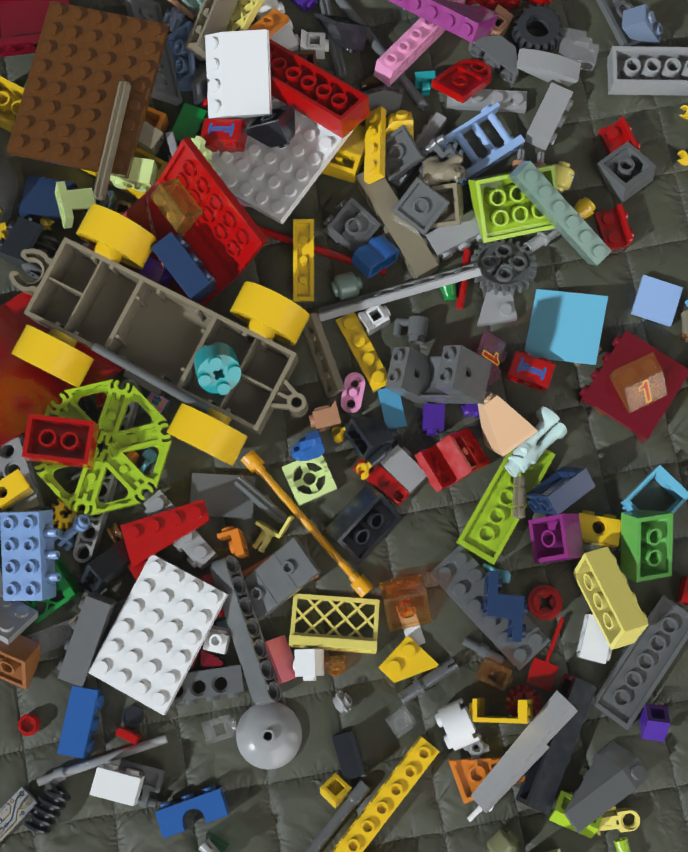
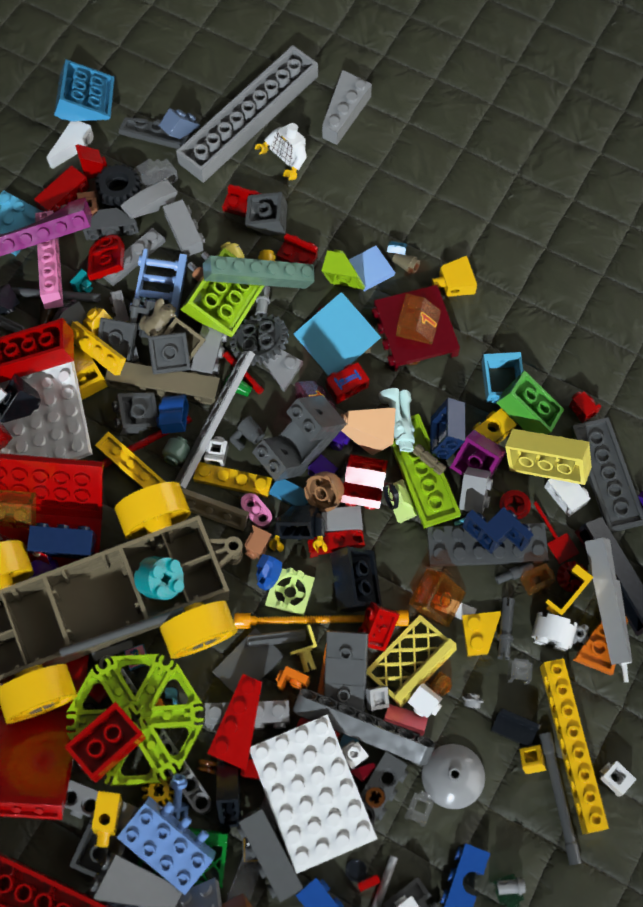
camera: 50 degrees left, 10 degrees down
none -> medium nougat cylinder [304,471,345,512]
none -> lime slope [322,250,365,290]
none -> red bracket [358,602,400,652]
none -> reddish brown bush [365,787,385,808]
none -> light grey tile [366,686,389,711]
none -> yellowish green piece [384,479,418,523]
none -> light grey brick [459,467,493,514]

